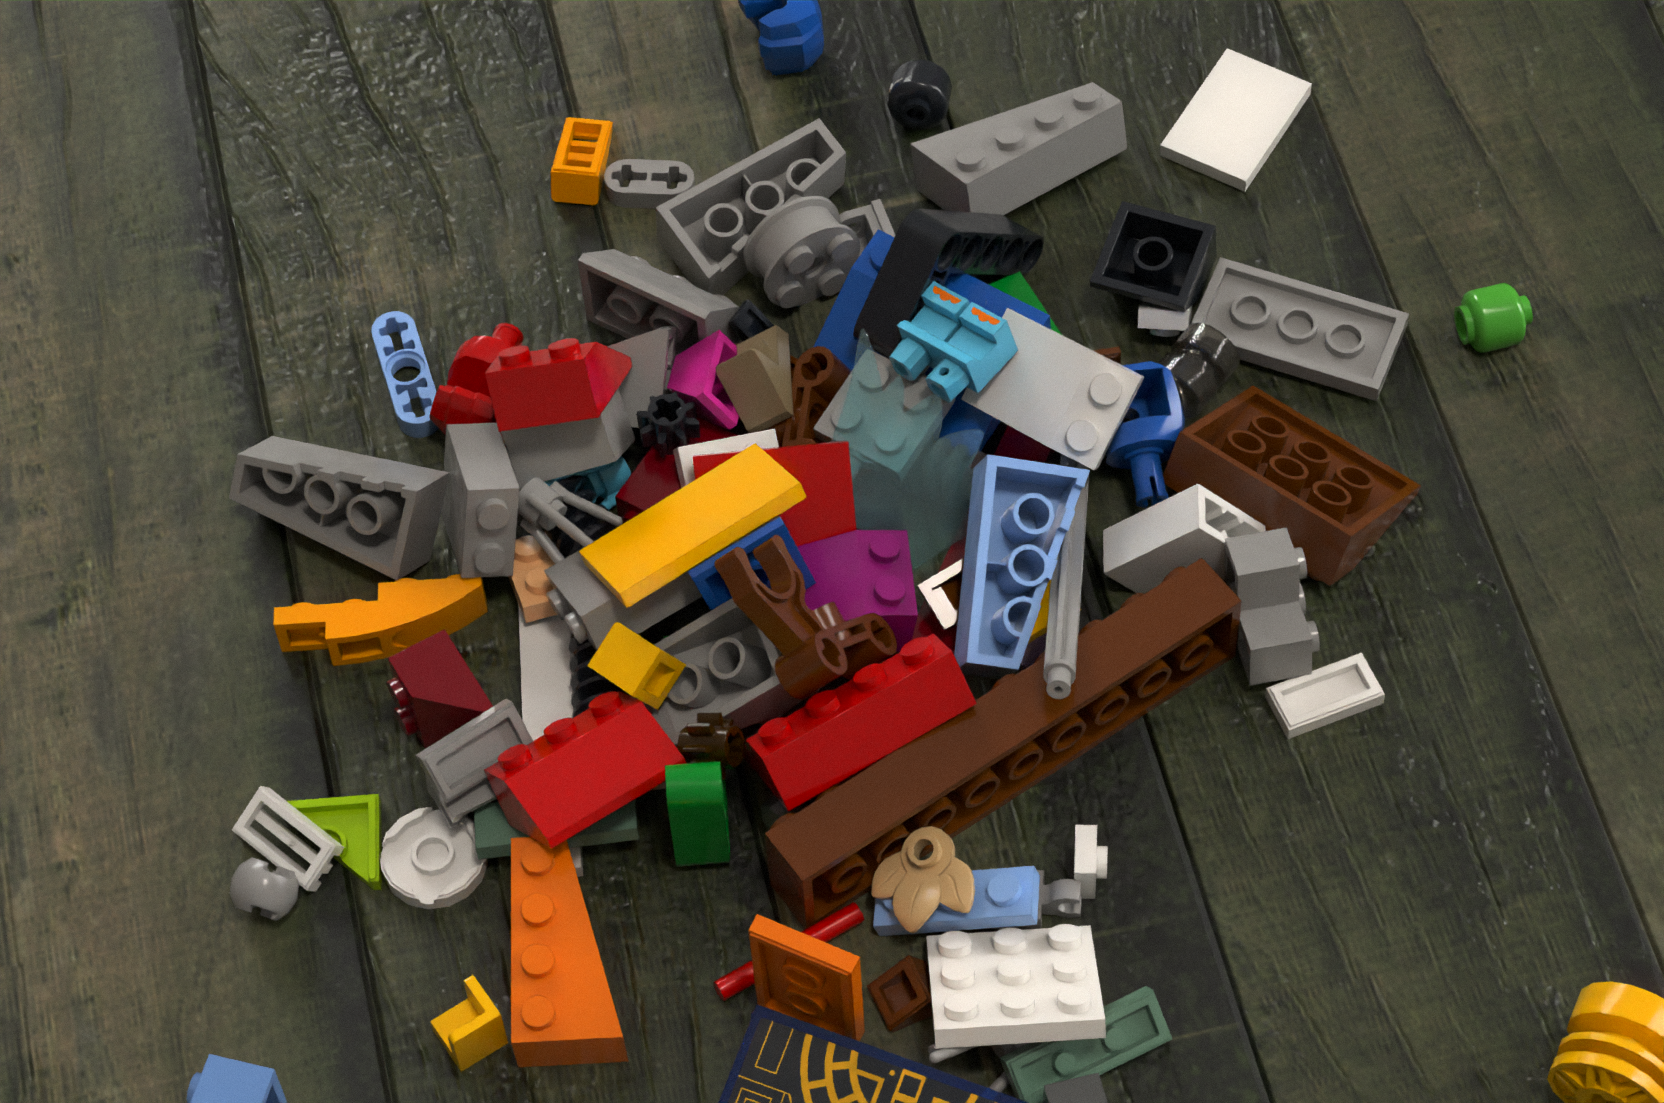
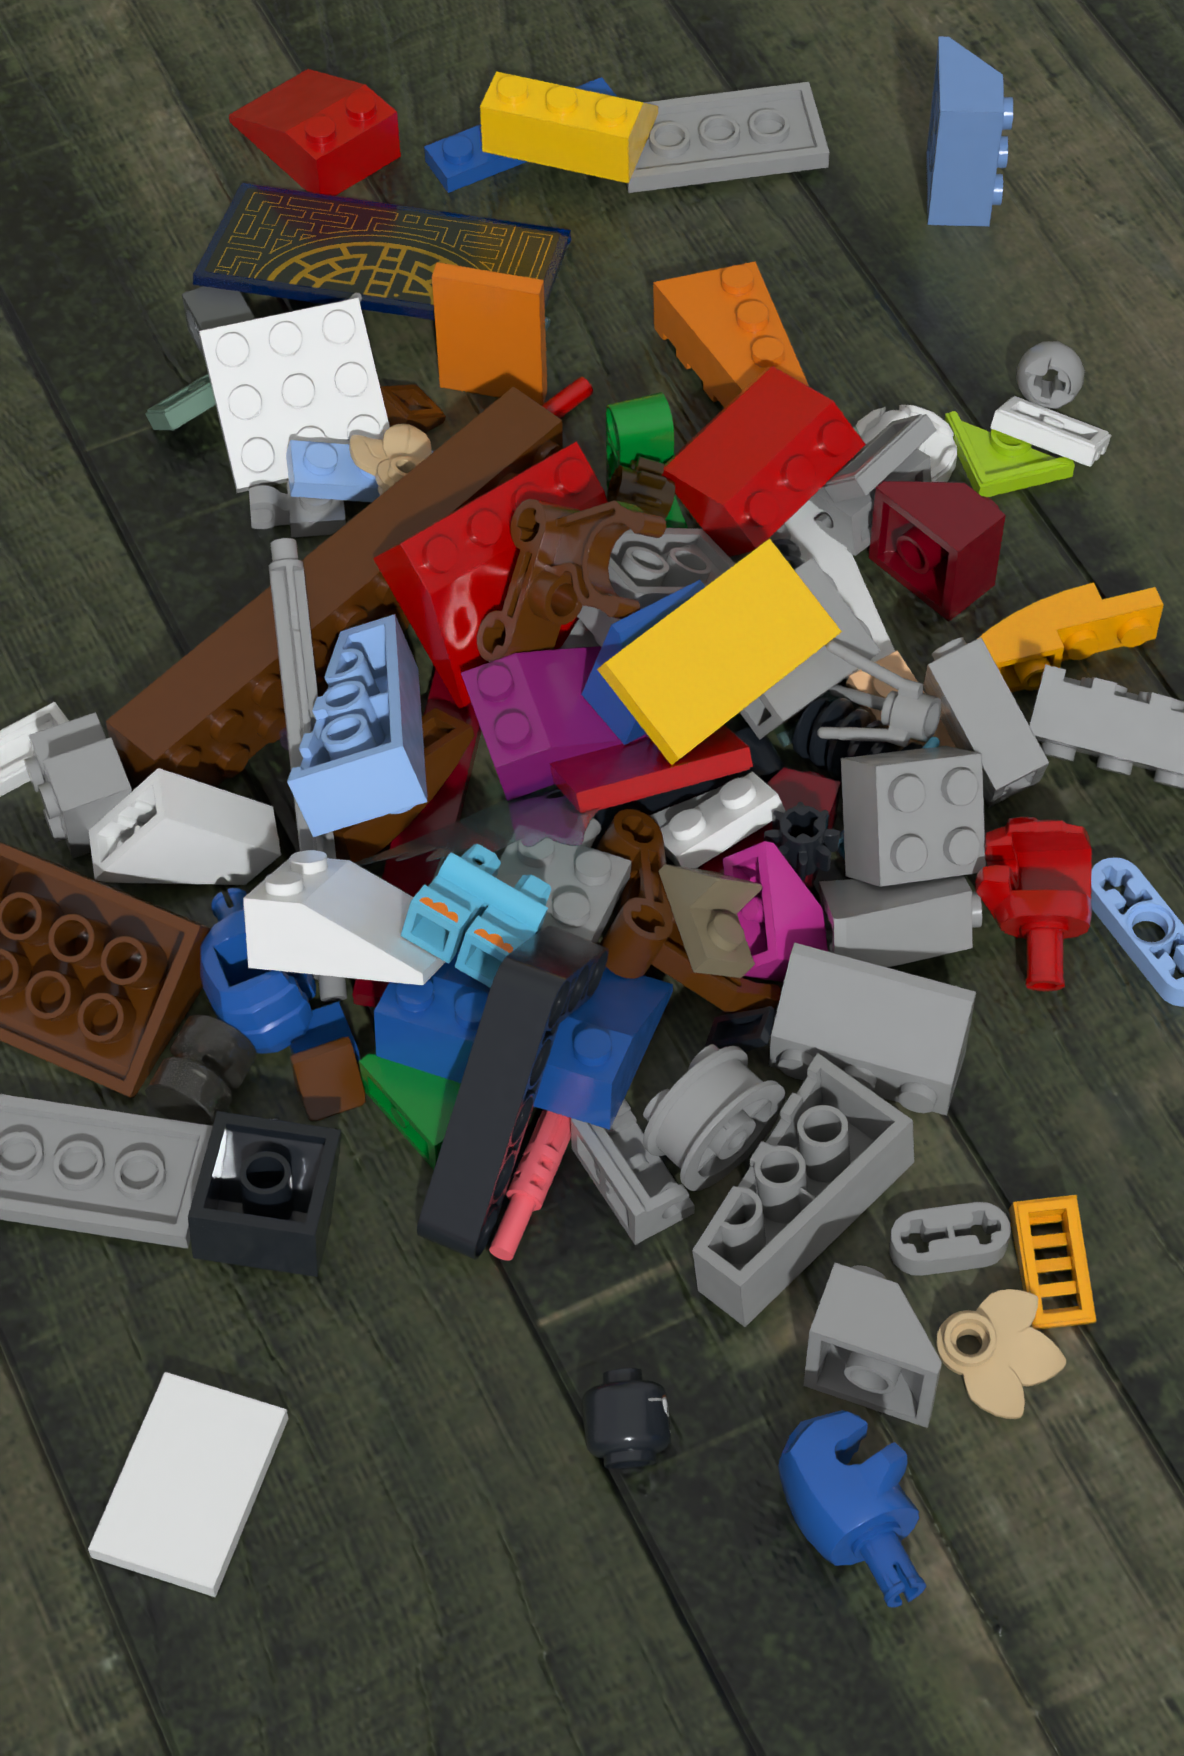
camera: 165 degrees right, 0 degrees up
yellow panel [430,975,508,1072] -> none
red slope [484,338,633,432] -> none
yellow panel [587,622,686,710] -> none
light grey wedge [910,82,1127,215] -> none
white plate [1074,825,1108,899] -> none
none -> light grey slope [803,1263,942,1428]
none -> tan plate [936,1289,1066,1419]

